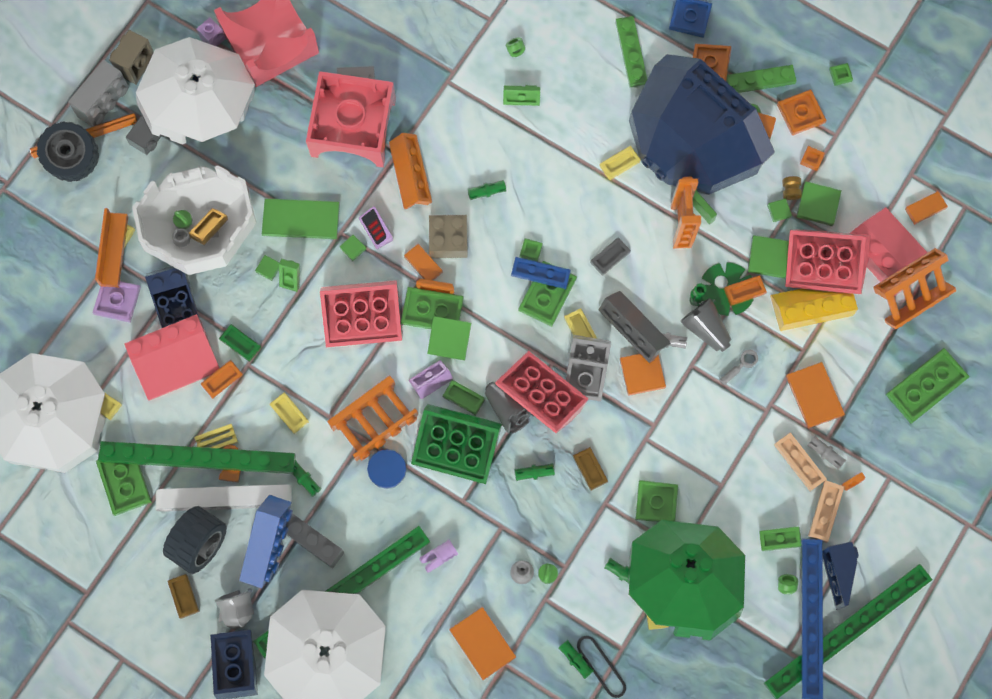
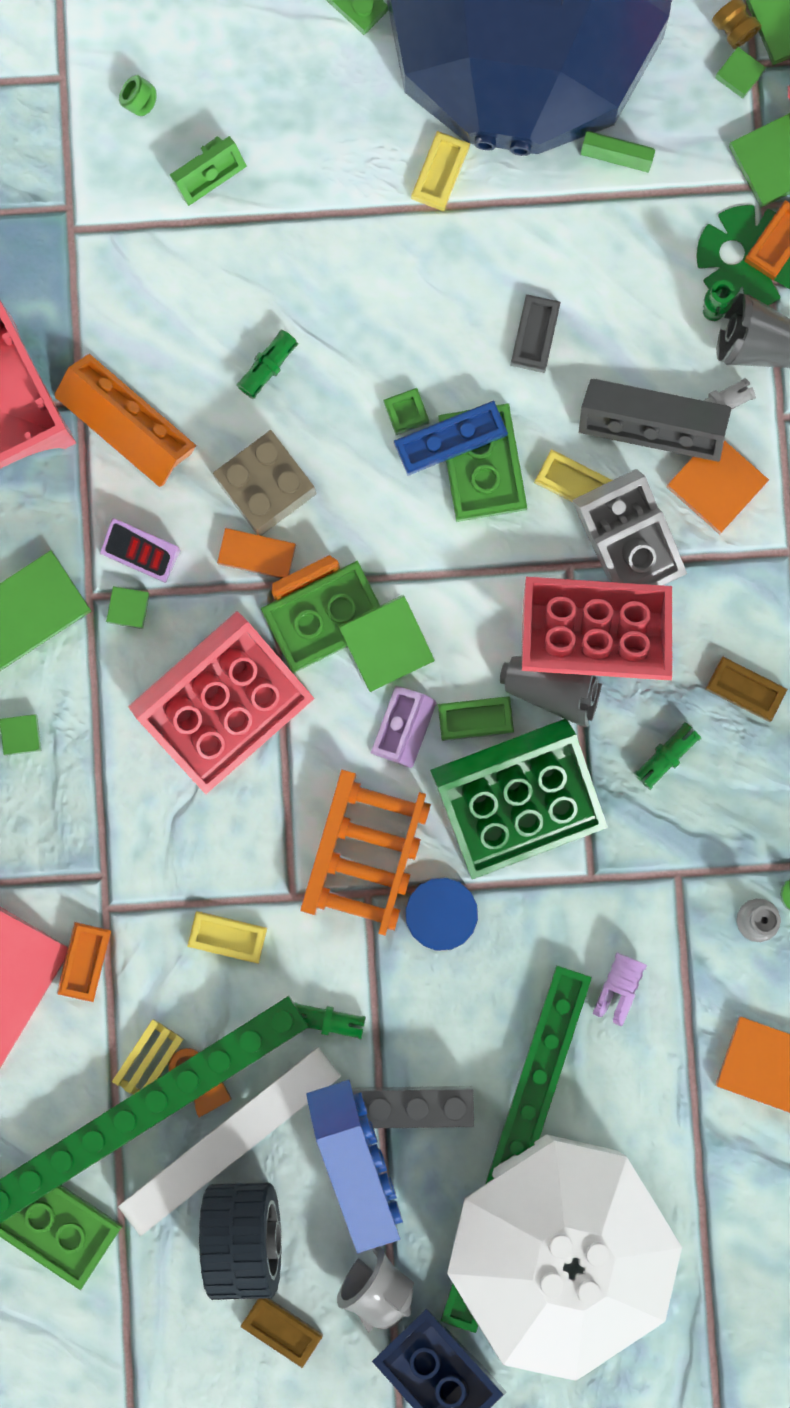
camera: 30 degrees left, 10 degrees up
green tile [219,324,261,362] -> none
bright green hinge [279,258,300,292] -> none
orange fence [671,177,701,249] -> none

